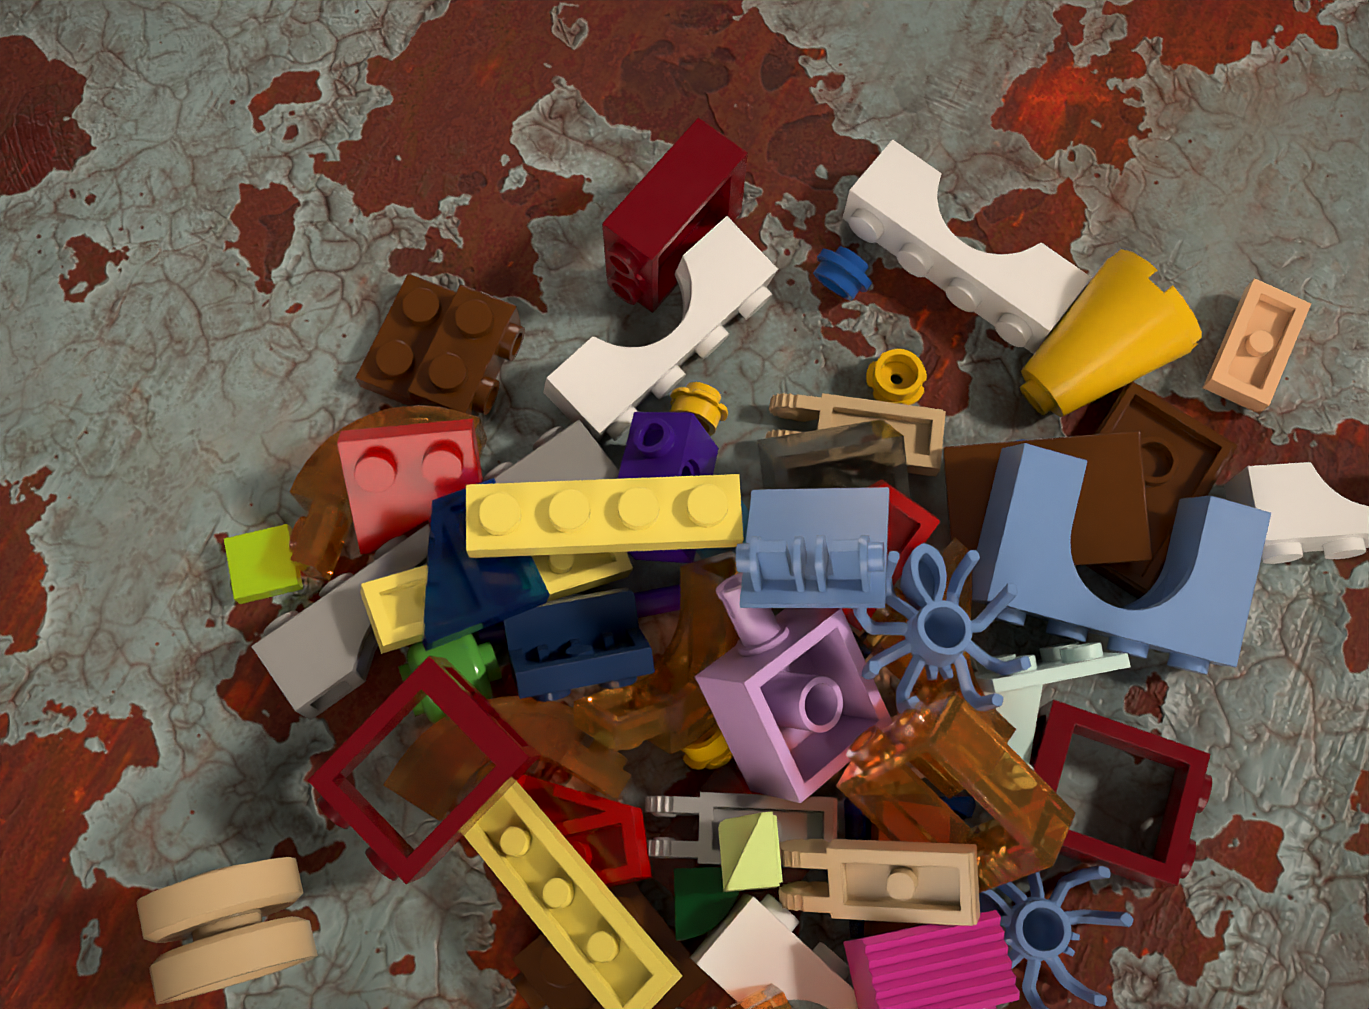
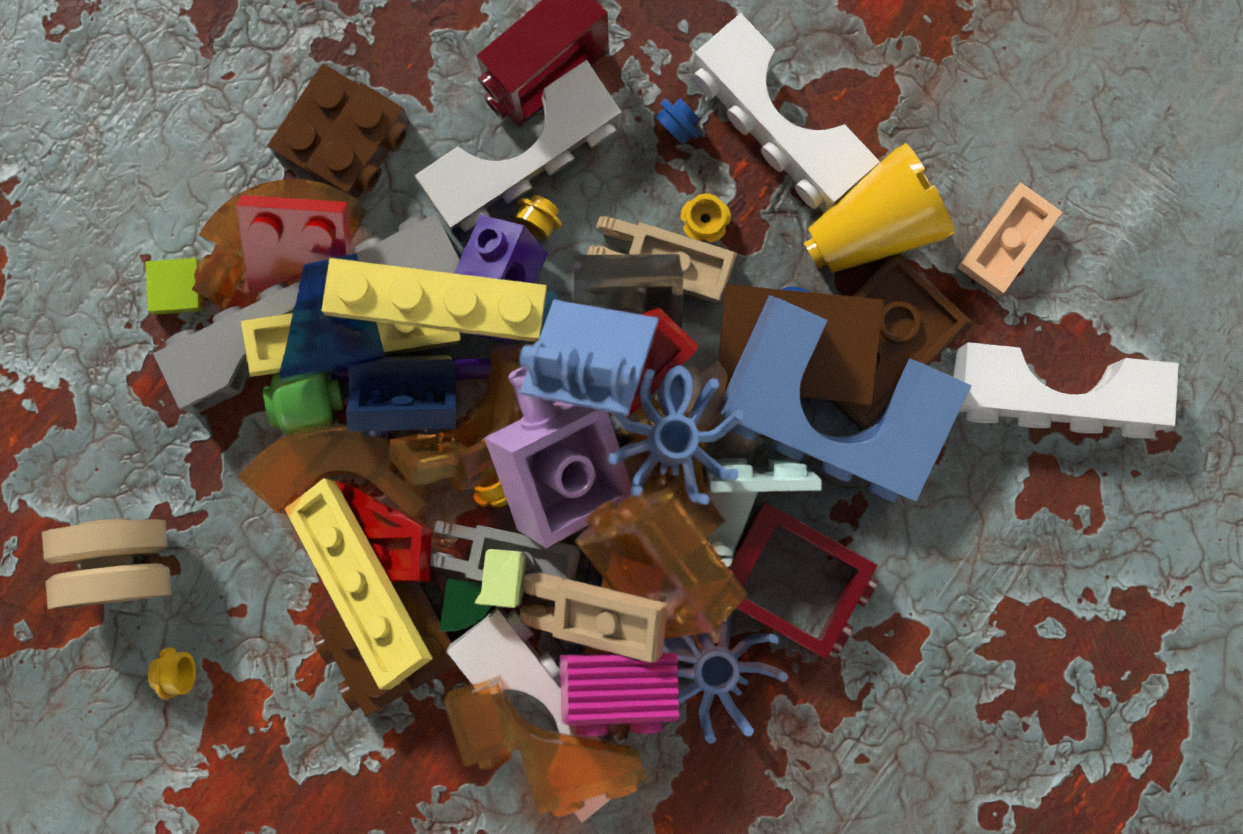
camera: 15 degrees right, 10 degrees up
dark red window [307,656,541,884] -> none

